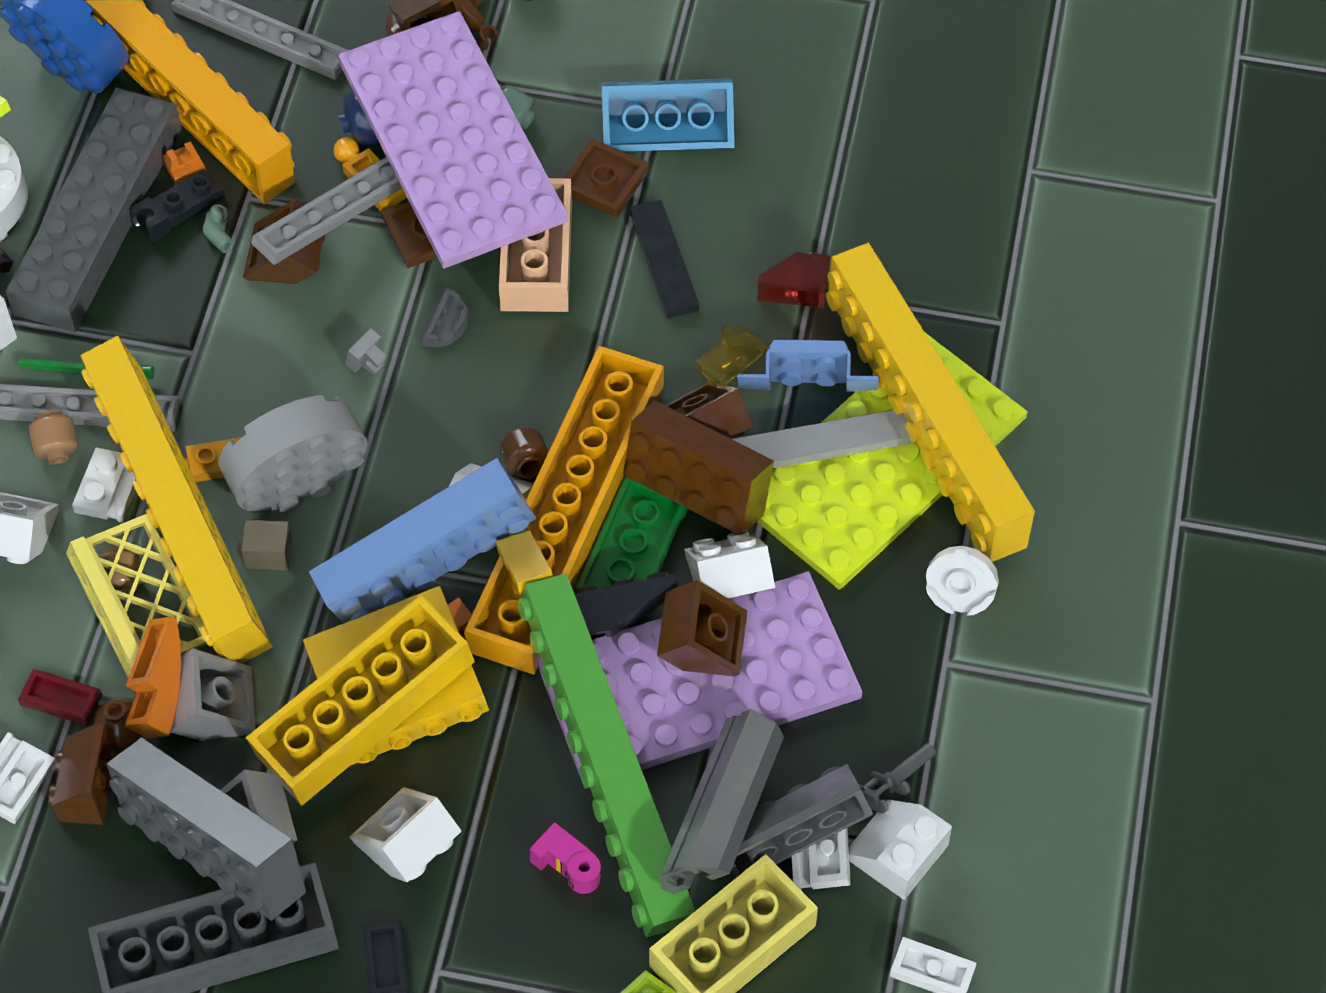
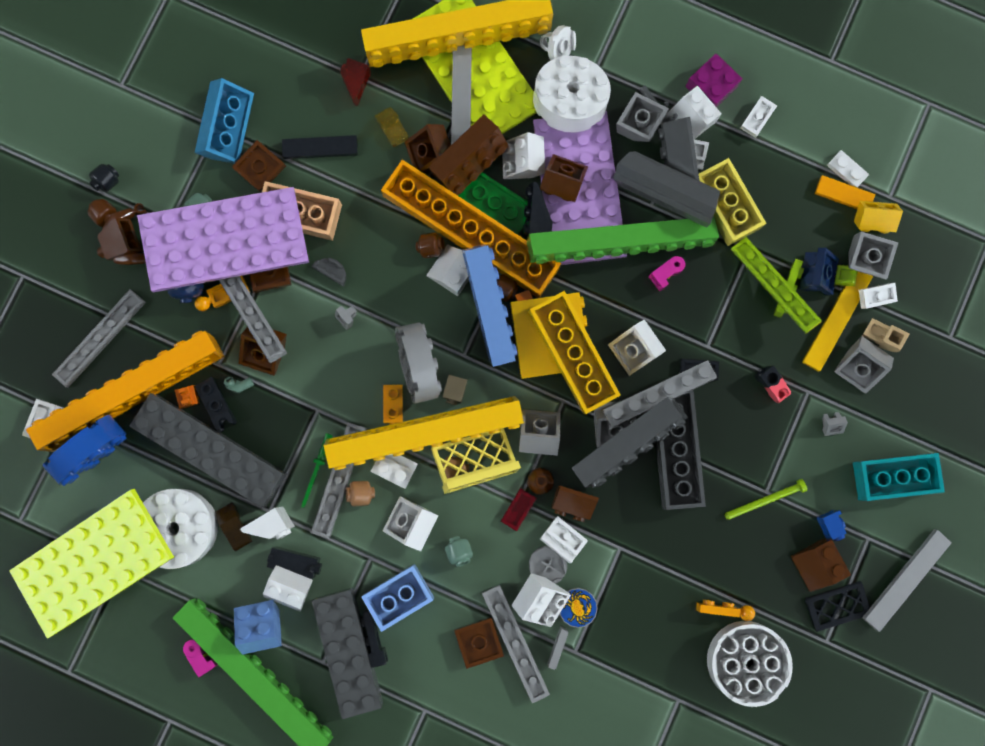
camera: 80 degrees left, 25 degrees up
orange slope [125,616,181,739] -> none
yellow tile [496,530,553,593] -> none
medium blue piece [737,340,878,392] -> none
none -> reddish brown head [496,274,519,302]
none -> white brick [533,56,611,132]
none -> light grey plate [603,360,717,428]
none -> light grey slope [616,92,669,142]
none -> magenta brick [685,53,743,107]

